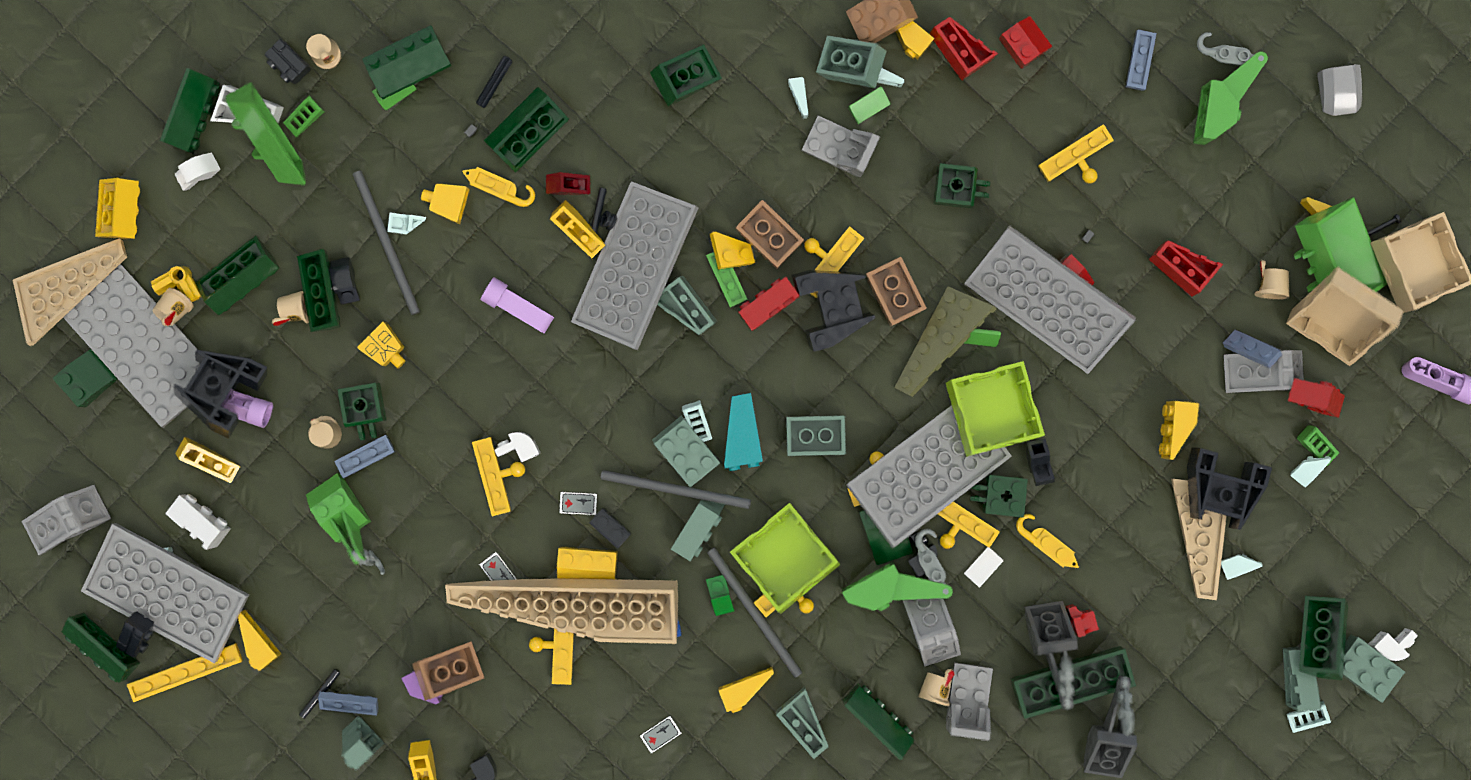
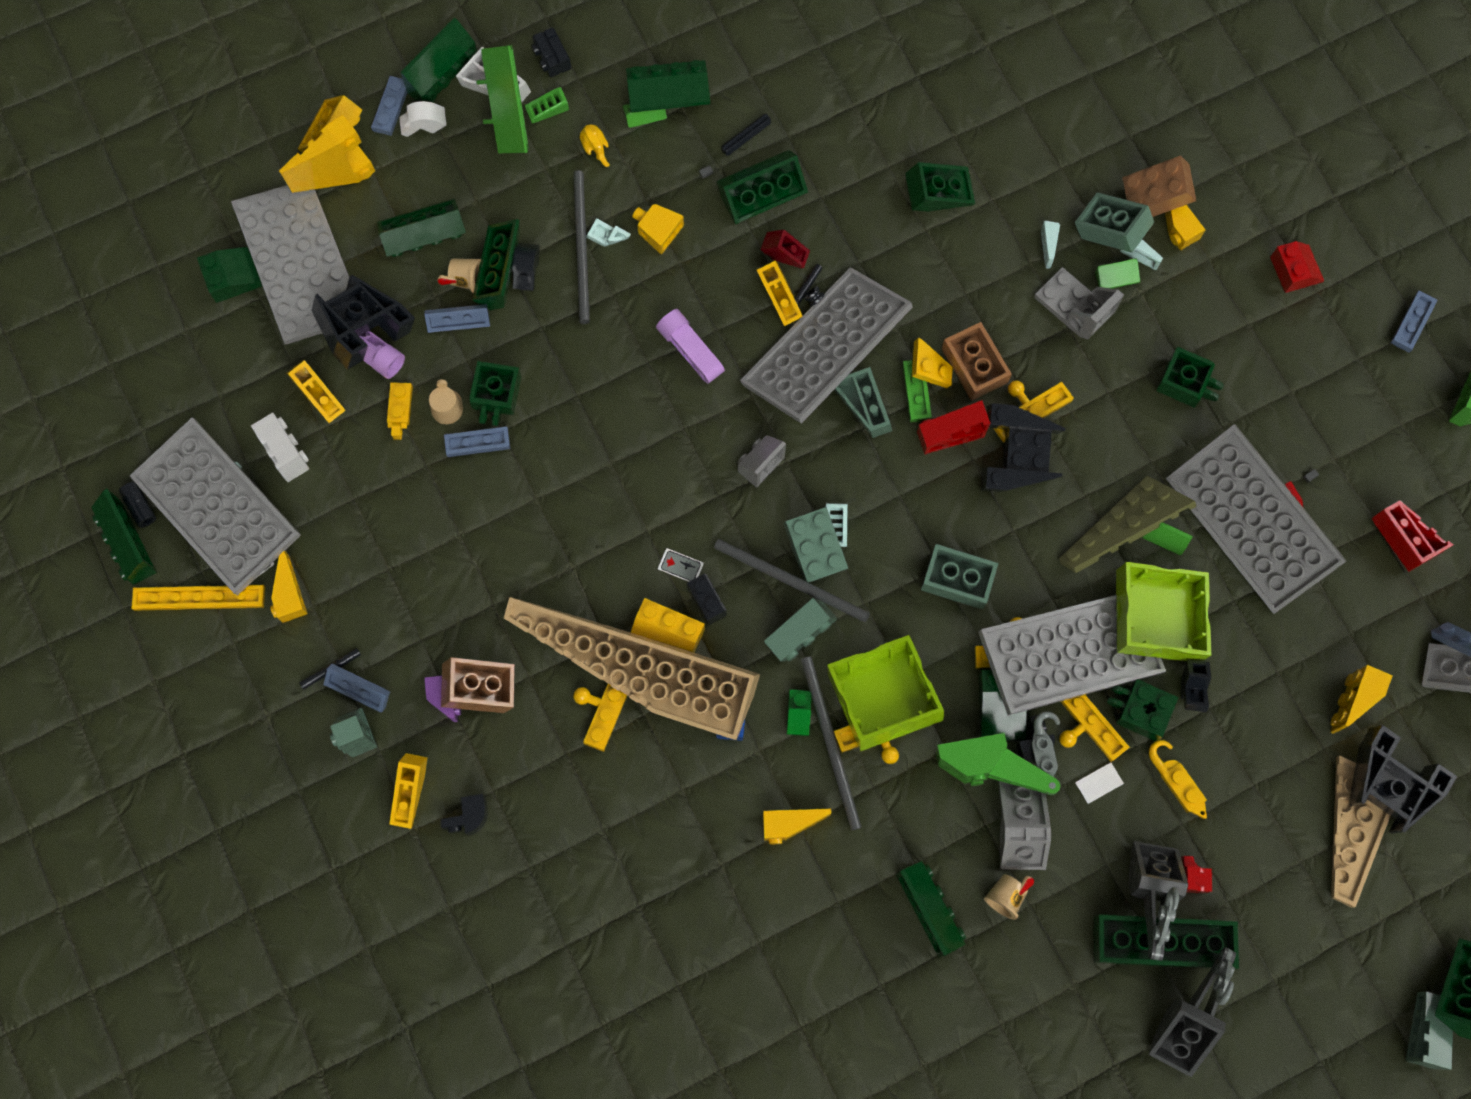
camera: 20 degrees right, 15 degrees down
tan wing [13,238,127,346] -> none
light grey bracket [22,485,111,555] -> none
black brick [116,611,154,658] -> none
yellow piece [151,266,202,302] -> none
tan hat [153,288,194,326] -> none
tan hat [306,34,341,69] -> none
bright green slope [306,473,385,575] -> none
yellow torso [357,322,406,369] -> none
yellow plate [462,167,535,207] -> none
yellow plate [472,437,525,516] -> none
sticker [480,552,517,581] -> none
white brick [495,432,541,462] -> none
sticker [640,716,682,753] -> none
teal slope [724,393,763,471] -> none
sand green wedge [776,686,829,759] -> none
medium nougat brick [865,257,927,327] -> none
red wedge [929,17,998,80] -> none
light grey bracket [946,662,993,740] -> none
yellow plate [1038,124,1114,184] -> none
light aqua slope [1221,554,1263,580] -> none
light aqua slope [1287,701,1331,733] -> none
none -> black axle [119,482,156,528]
none -> yellow wedge [279,114,375,193]
none -> sand blue plate [371,76,407,136]
none -> yellow hinge [387,382,413,440]
none -> sand blue plate [424,304,490,333]
none -> yellow piece [580,124,610,167]
none -> light grey slope [738,435,786,488]

